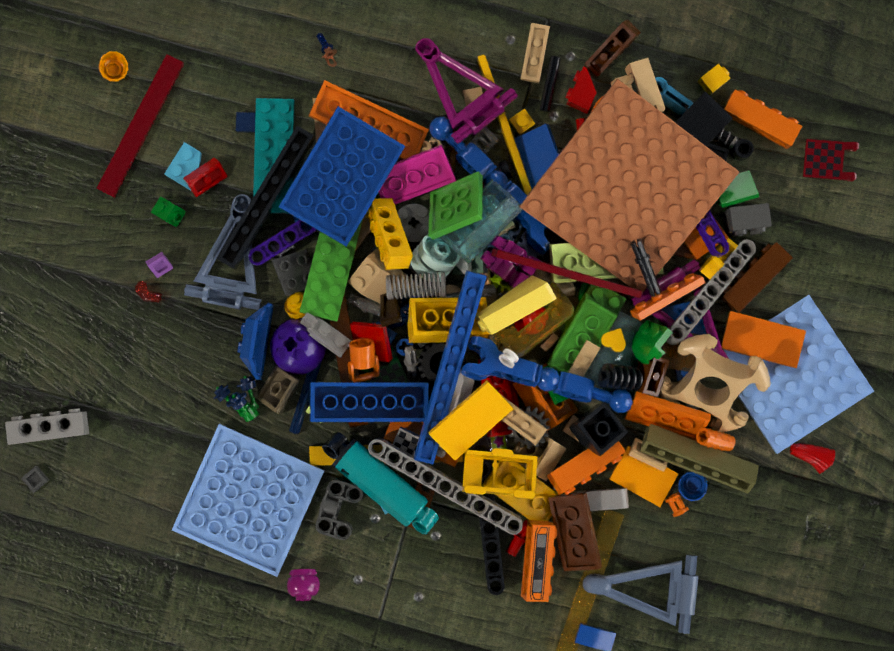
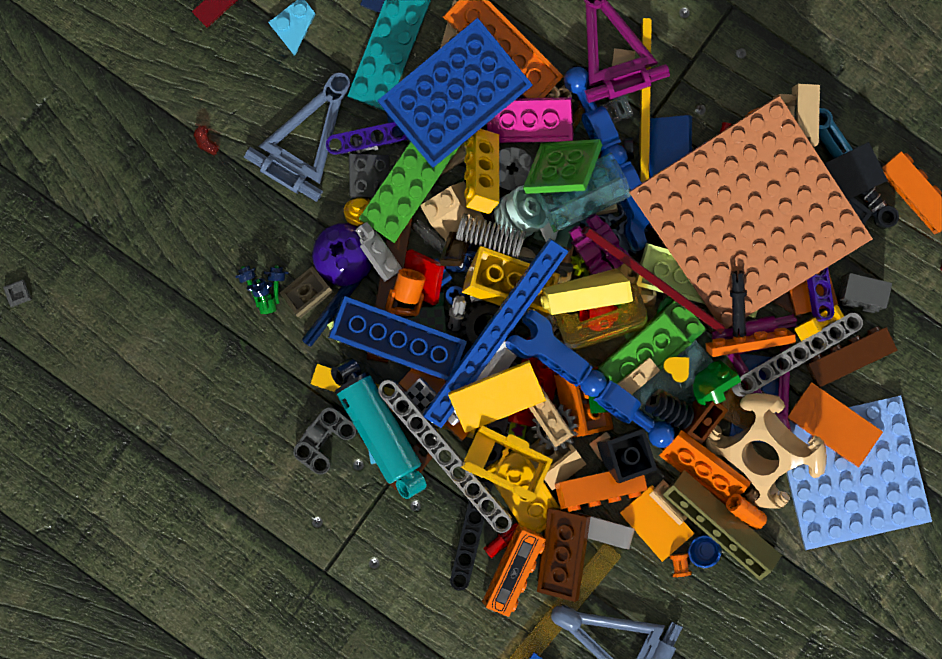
camera: 15 degrees right, 0 degrees up
light grey brick [5,408,89,445] -> none
medium lavender plate [146,252,173,278] -> none
green bracket [151,196,186,227] -> none
light blue plate [172,424,325,577] -> none
red slope [183,158,228,197] -> none
black brick [217,126,315,270] -> none
blue wedge [238,303,274,380] -> none
magenta piece [287,569,320,601] -> none
white bush [499,349,519,368] -> none
yellow plate [509,108,535,136] -> none
tan plate [521,23,550,83] -> none
black axle [539,56,561,112] -> none
tan tile [540,333,559,352] -> none
red slope [565,66,597,114] -> none
reddish brown slope [585,19,641,77] -> none
yellow brick [698,64,730,95] -> none
green slope [716,170,759,208] -> none
red piece [790,443,835,474] -> none

